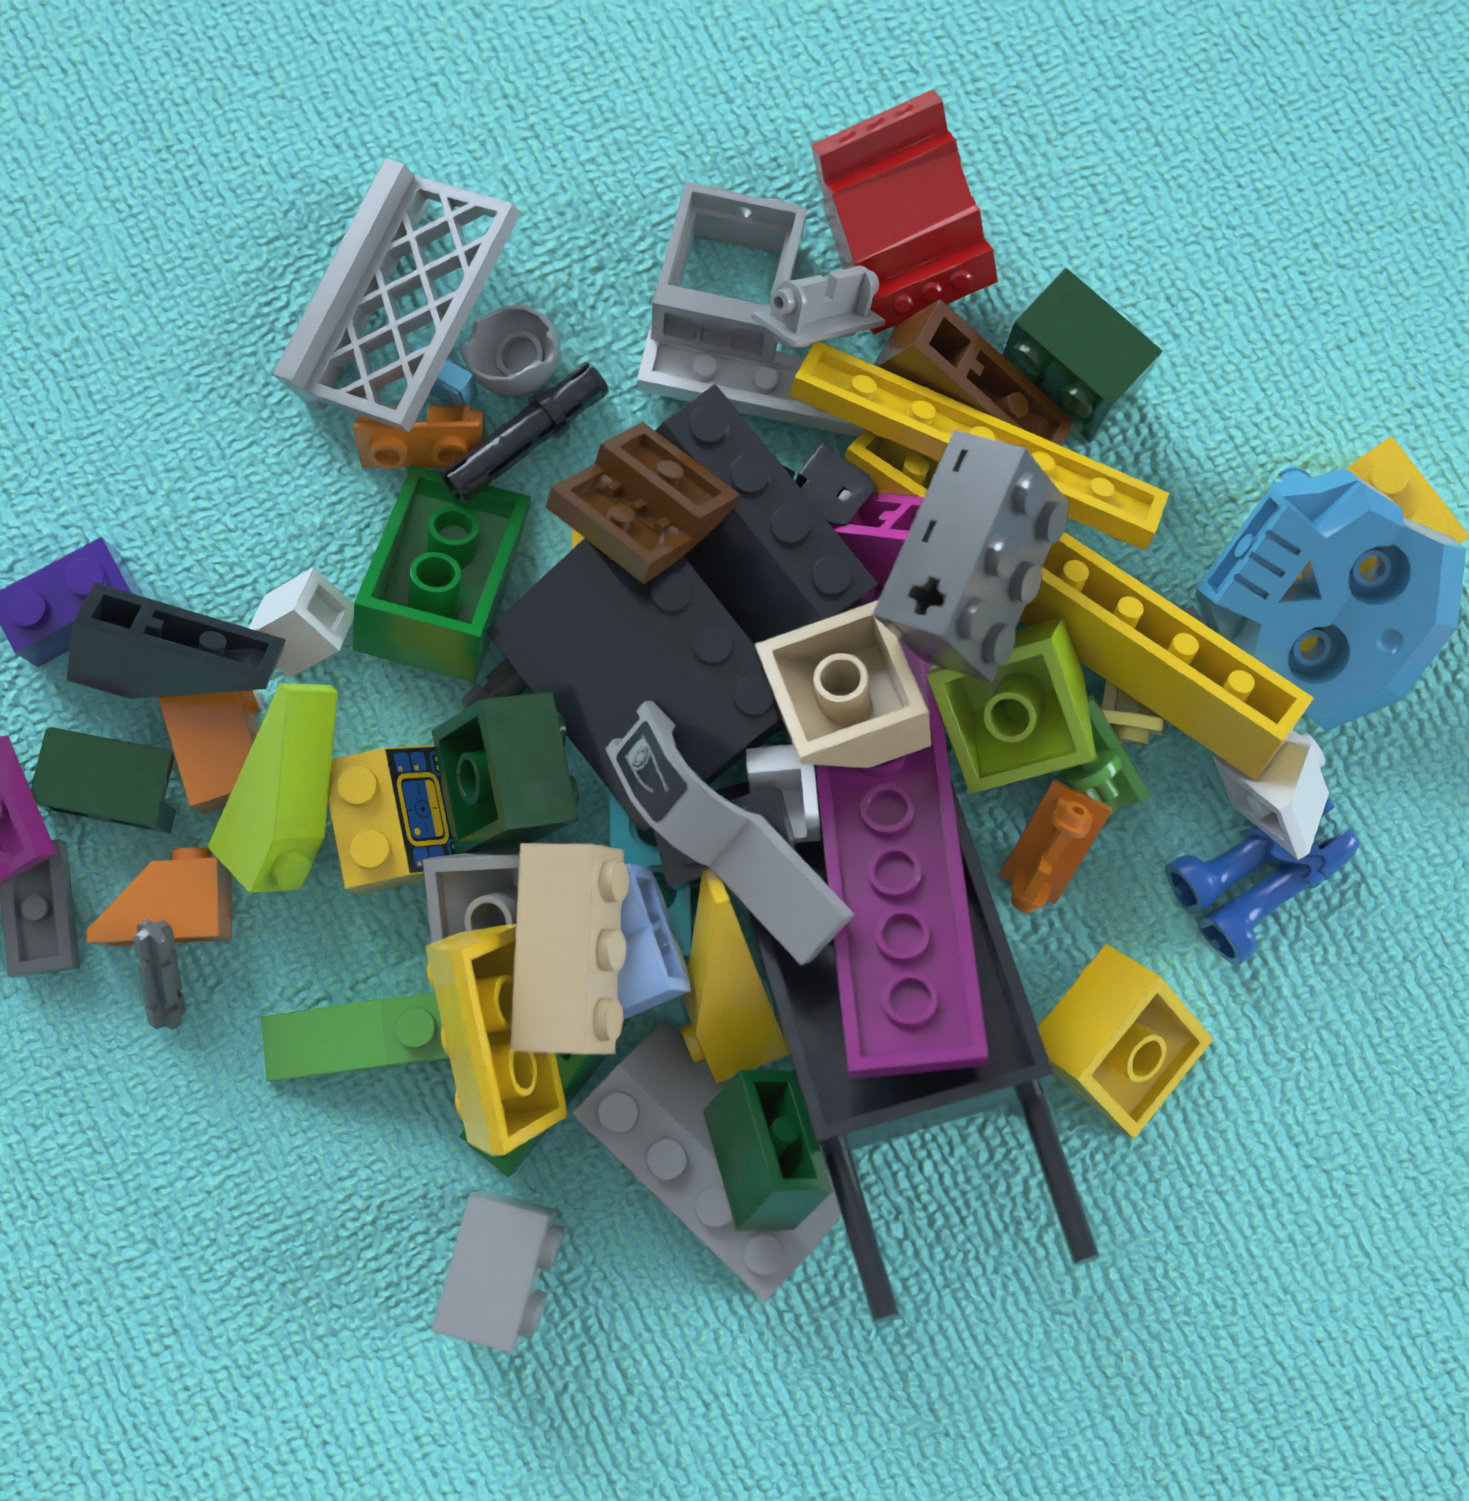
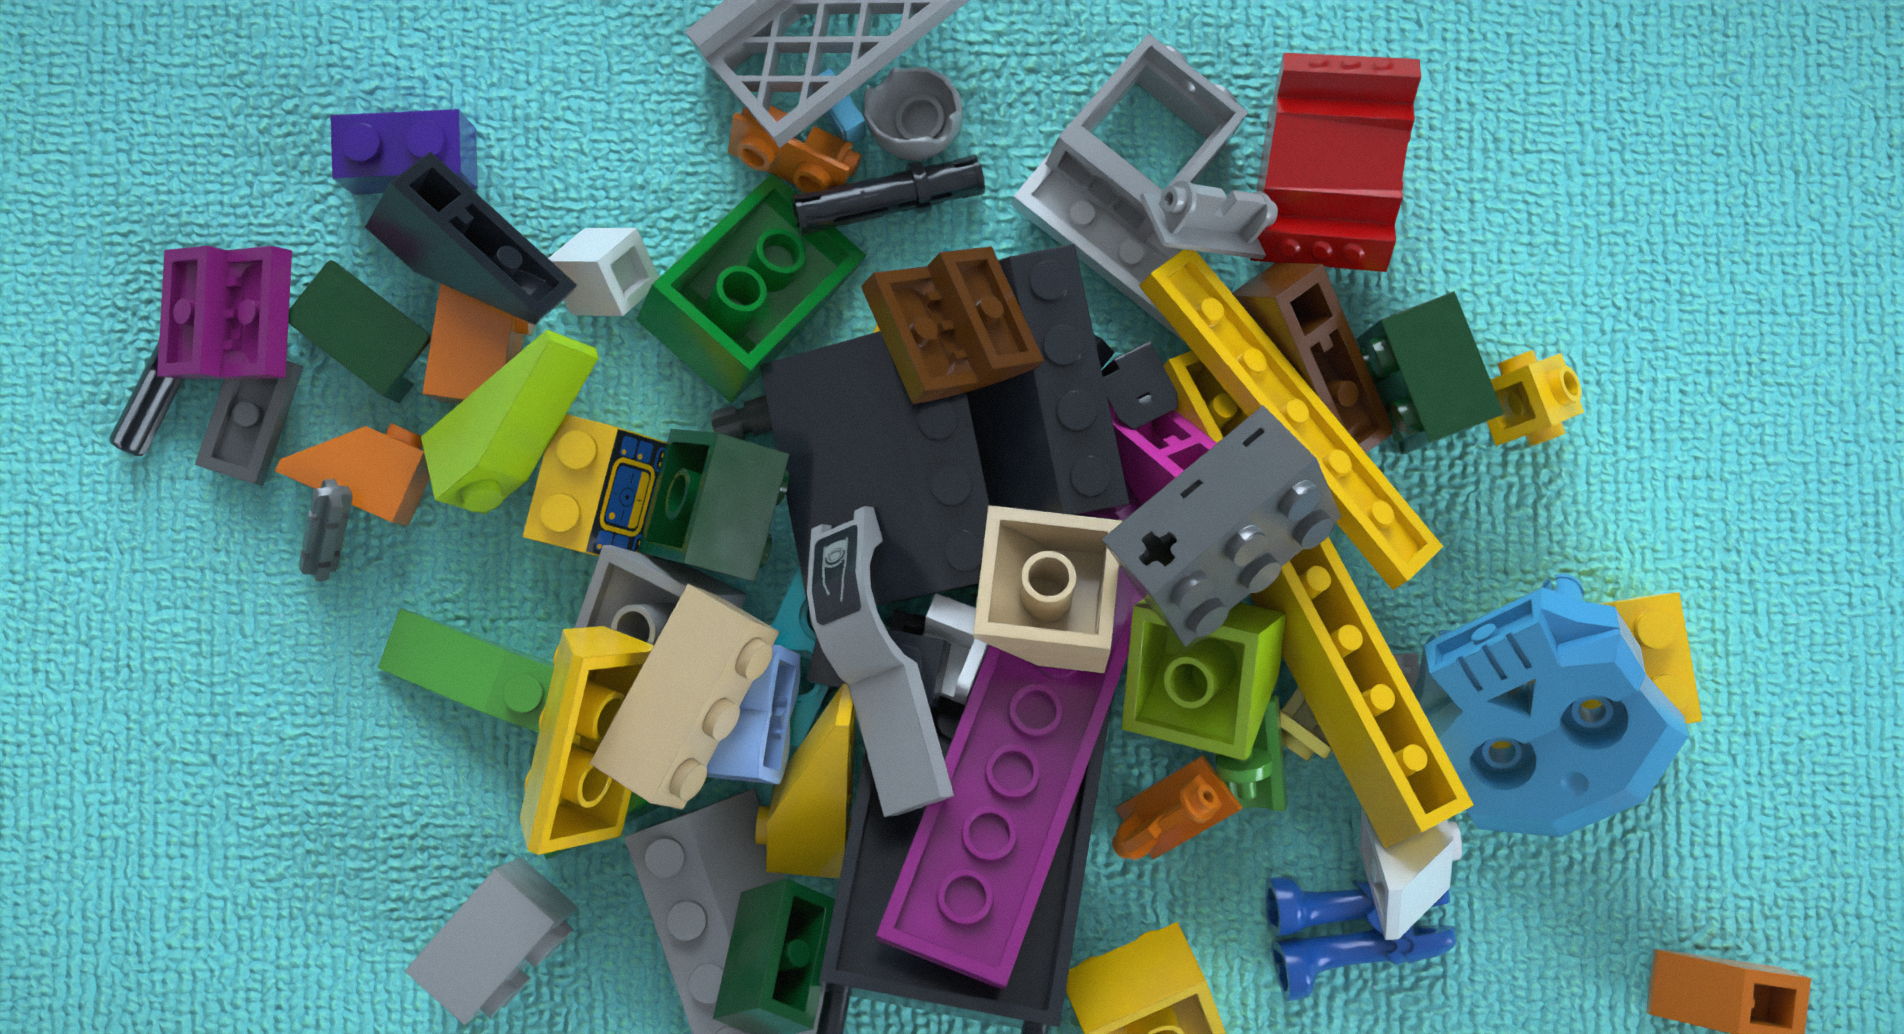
camera: 30 degrees right, 5 degrees up
none -> yellow brick [1487,350,1584,447]

